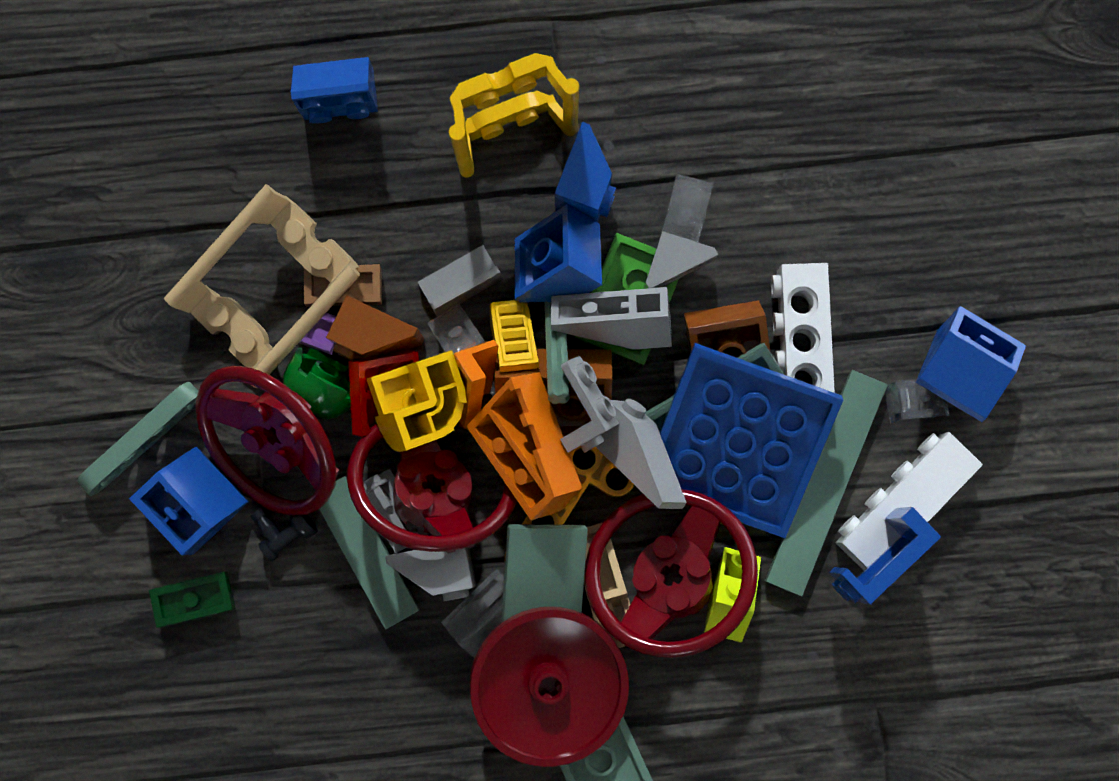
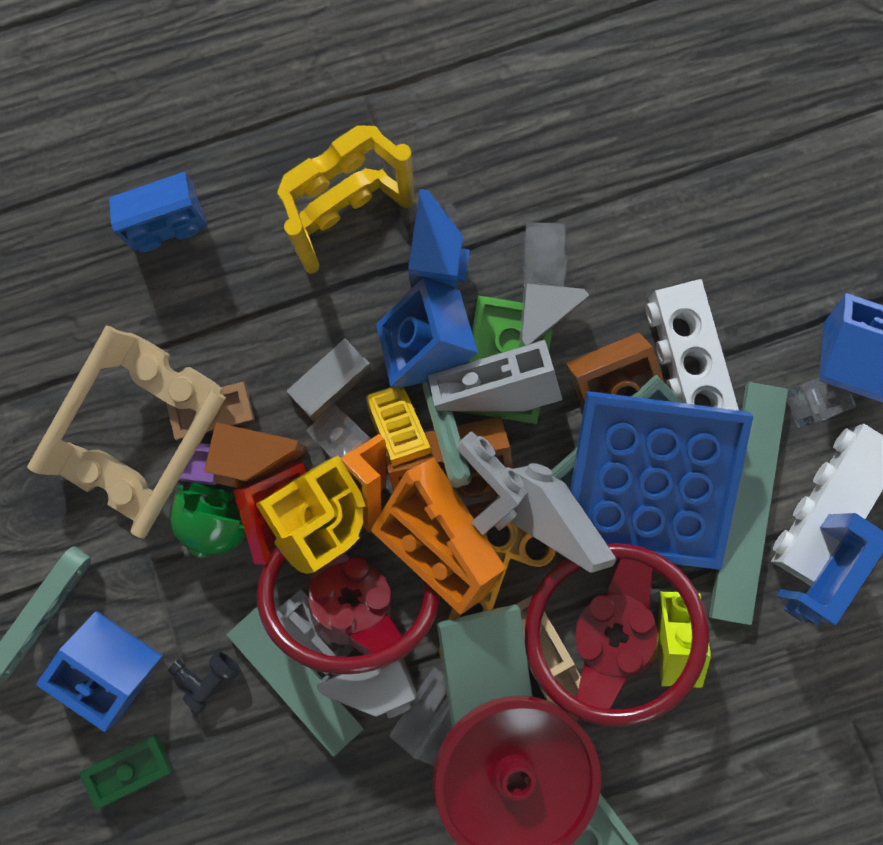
camera: 15 degrees left, 0 degrees up
dark red piece [195,366,339,515] -> none

